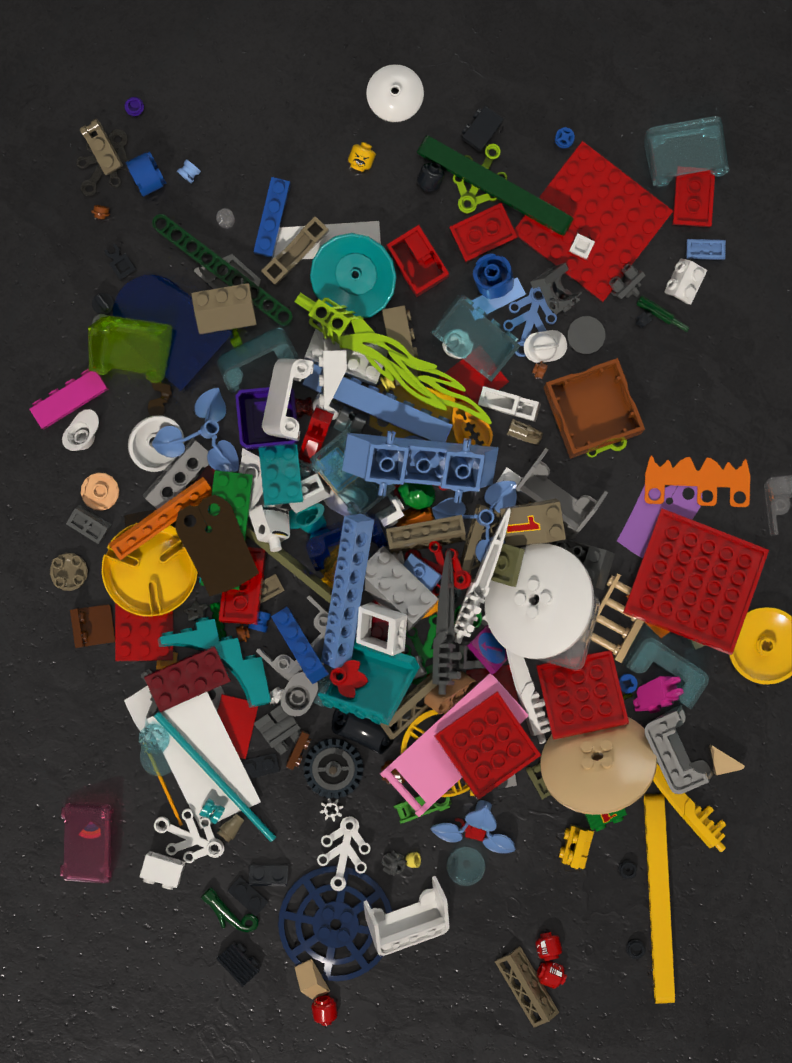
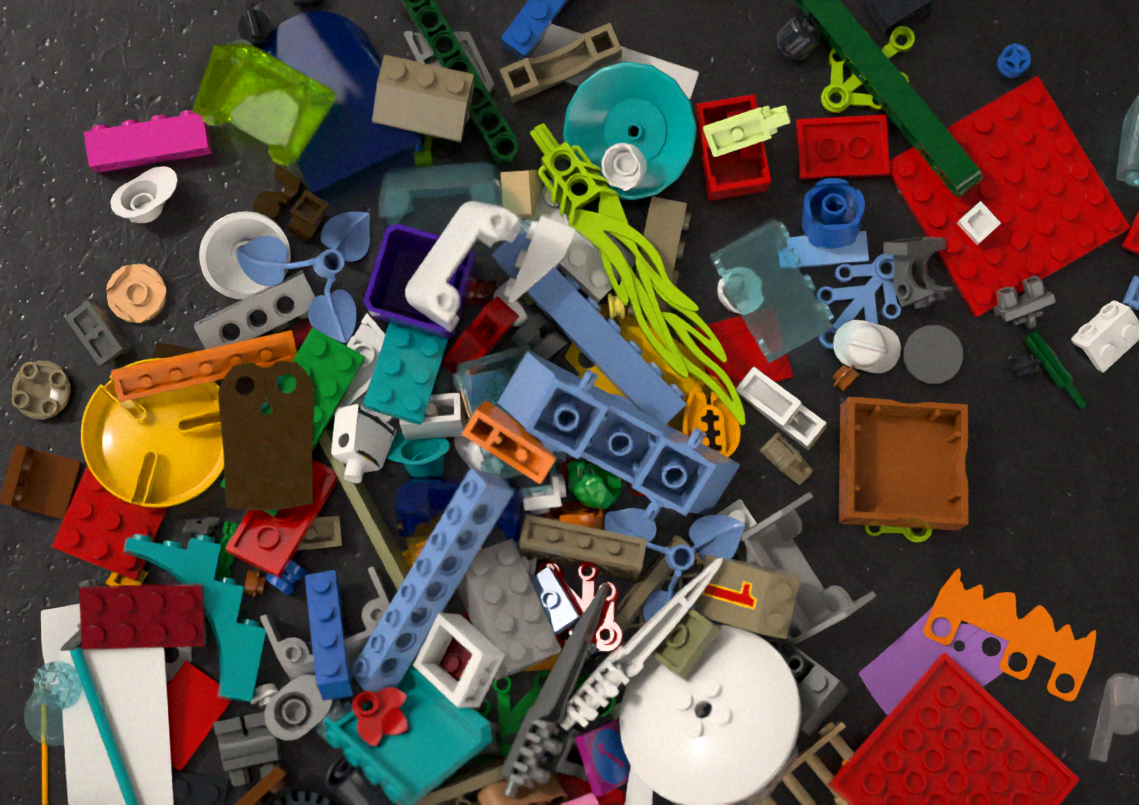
camera: 20 degrees right, 5 degrees down
none -> dark brown leg [288,190,330,244]
none -> orange slope [462,400,556,484]
none -> tan slope [500,169,545,219]
none -> white hair [601,143,647,191]
none -> yellowish green hinge [703,105,790,157]

